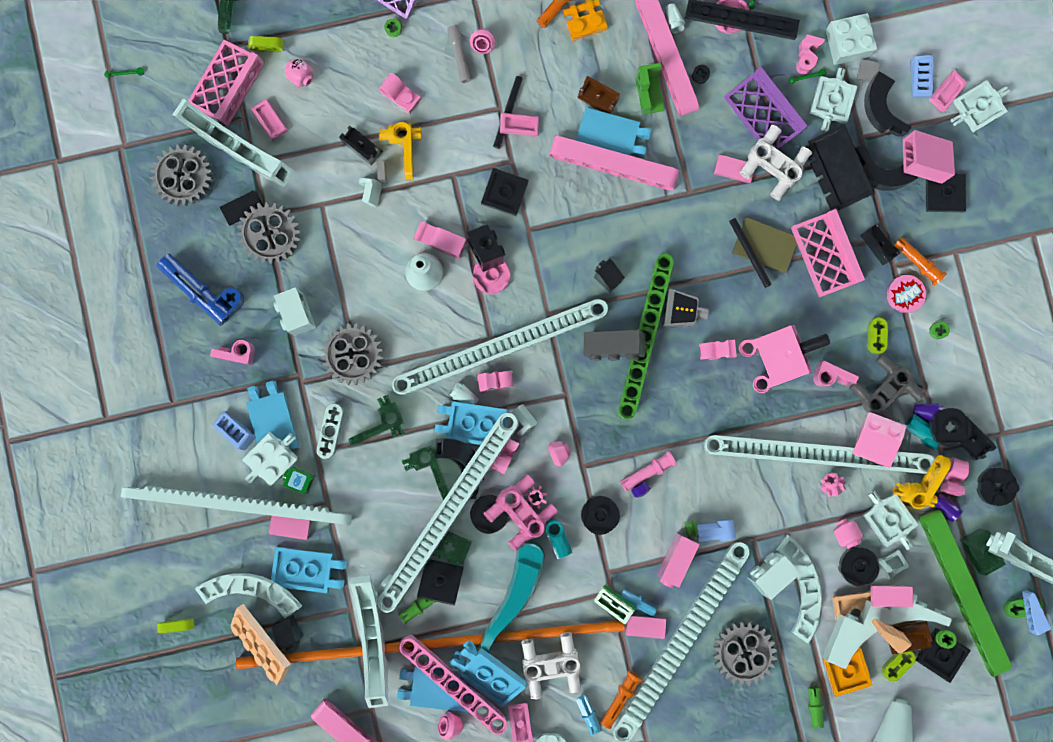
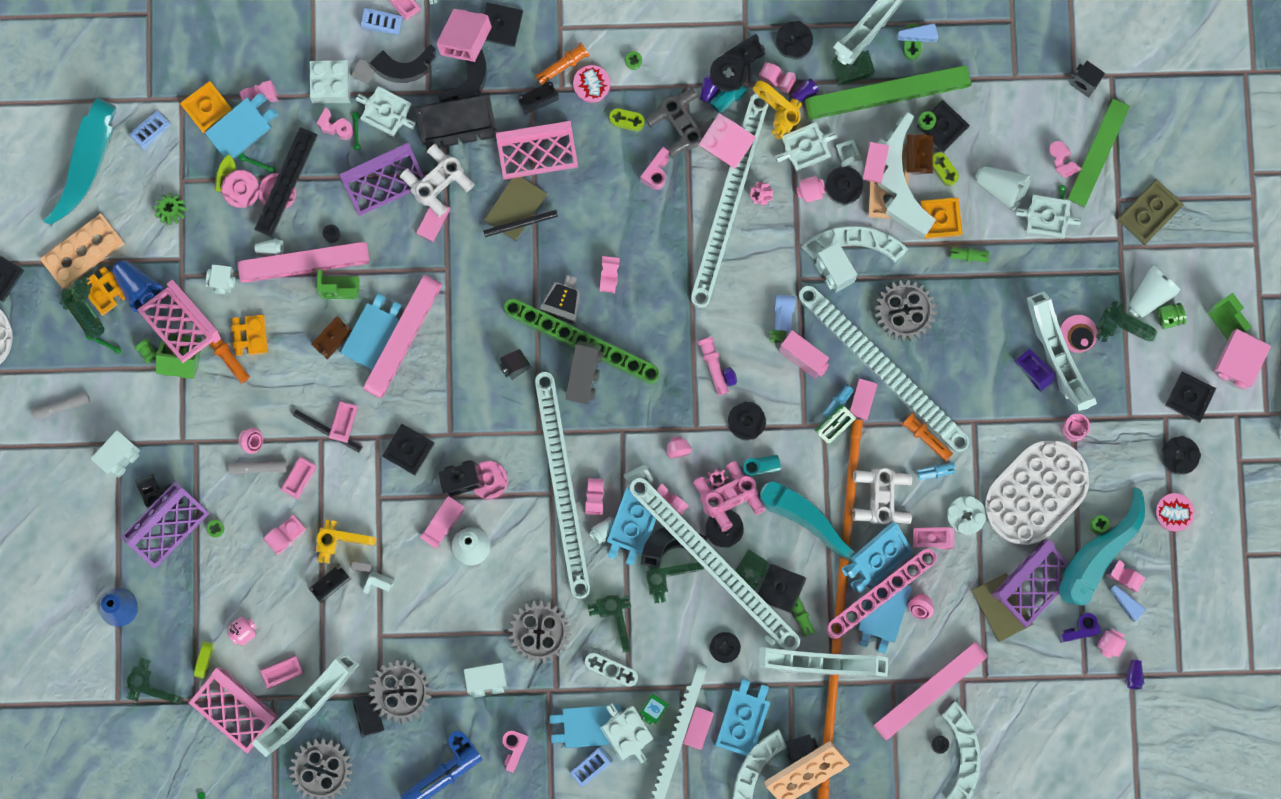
camera: 80 degrees left, 5 degrees down
bright pink piece [739,325,831,393] -> none
light nougat slope [872,618,912,654] -> none
none -> bright pink tile [281,457,317,499]
none -> black gear [710,632,741,663]

